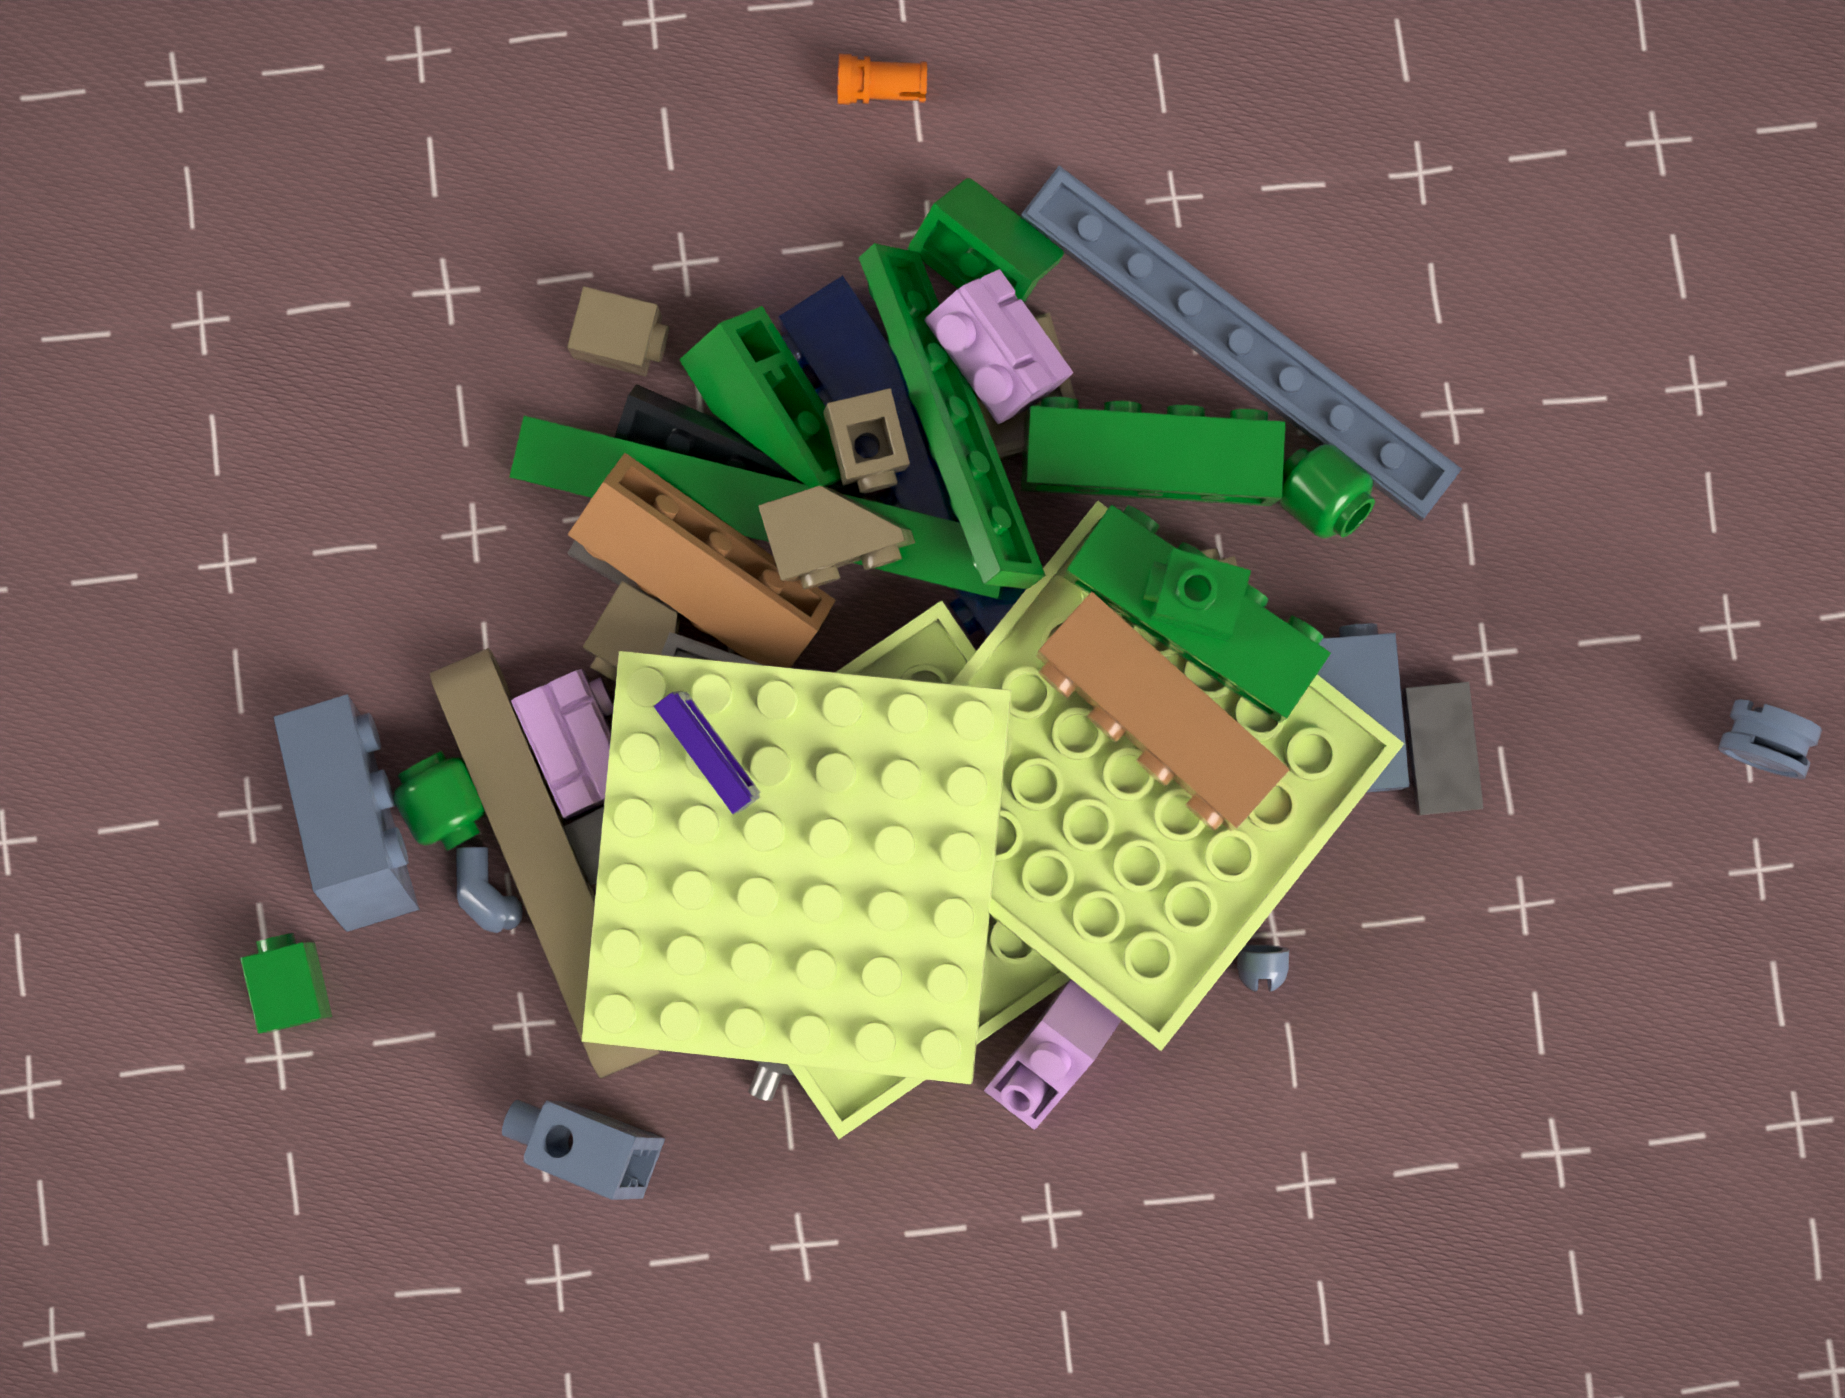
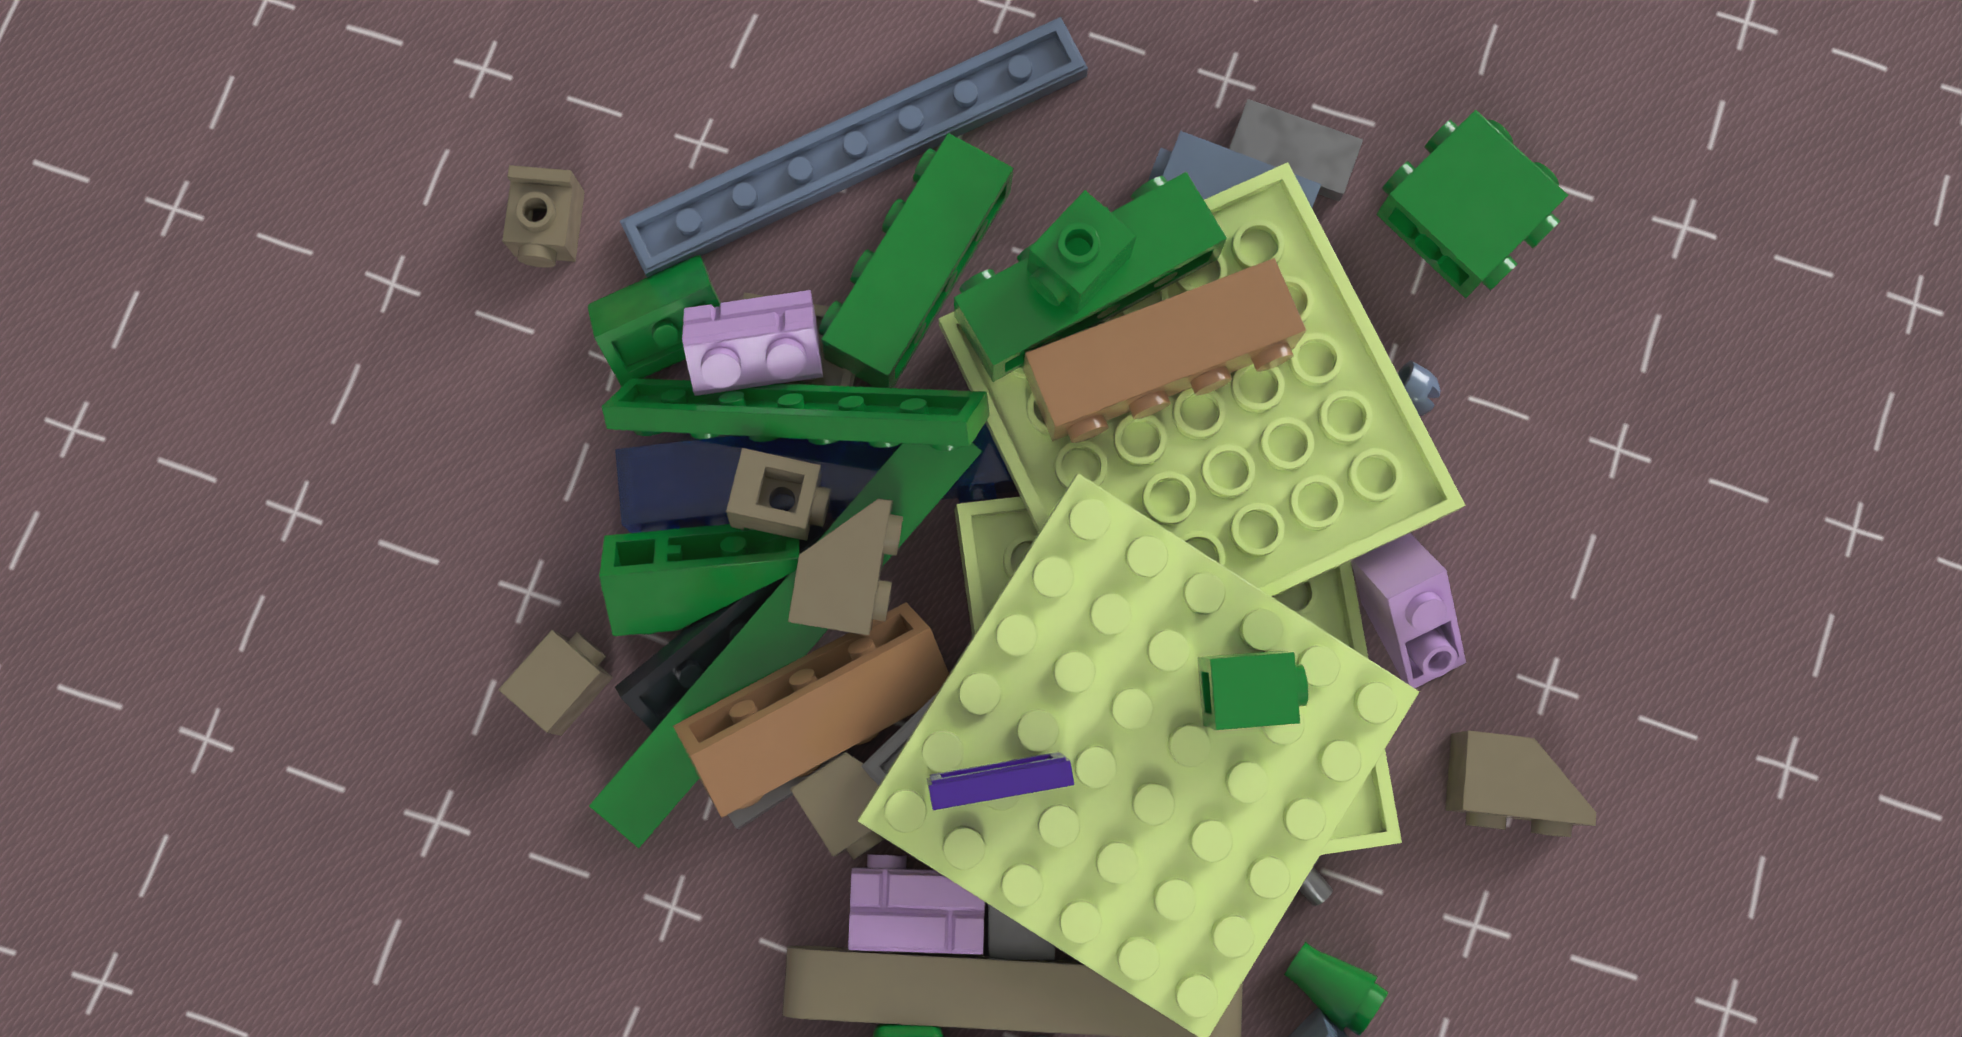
camera: 65 degrees left, 5 degrees down
orange pin [837,53,927,105] -> none
green head [1280,444,1375,539] -> none
none -> dark tan brick [502,165,585,268]
none -> green brick [1198,651,1308,730]
none -> green cone [1284,942,1388,1036]
none -> green brick [1376,110,1568,299]
none -> dark tan slope [1446,730,1596,838]

